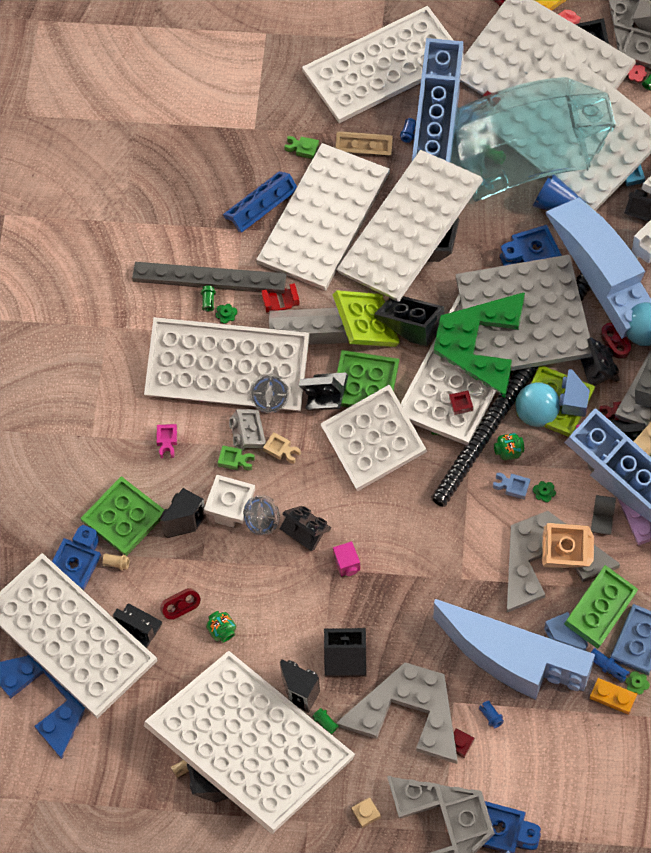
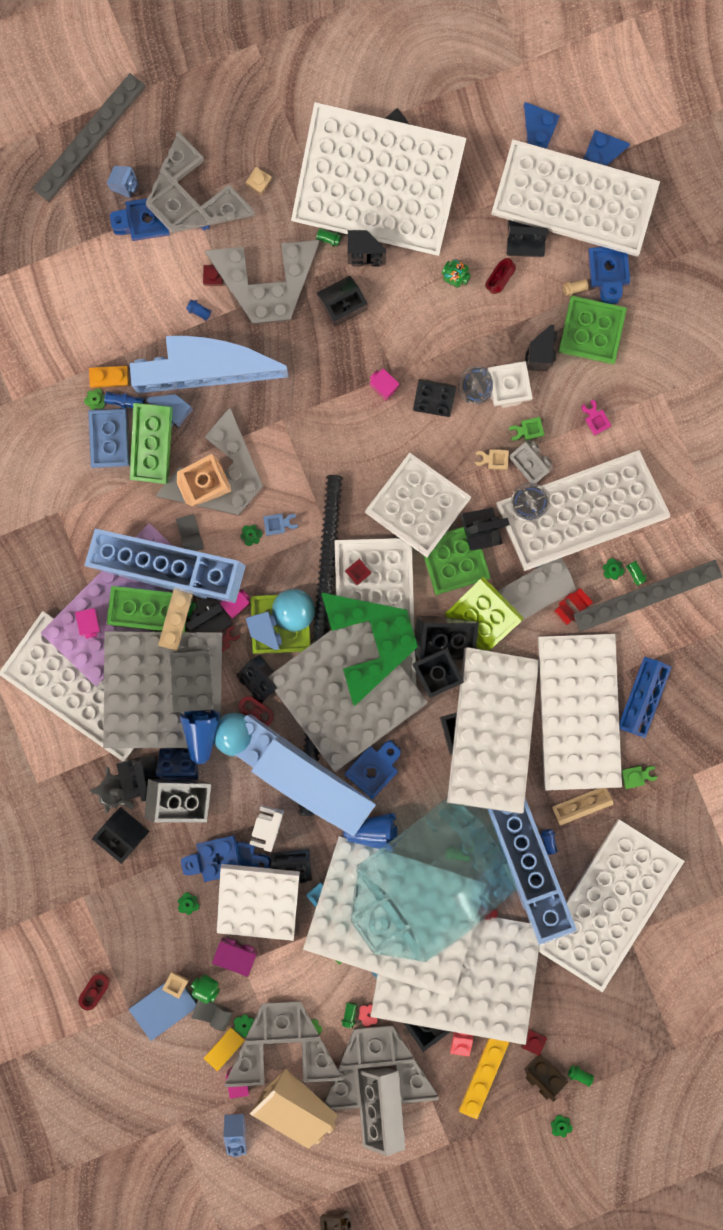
camera: 145 degrees right, 25 degrees up
green head [494,433,525,461] -> none
none -> black slope [412,648,464,698]

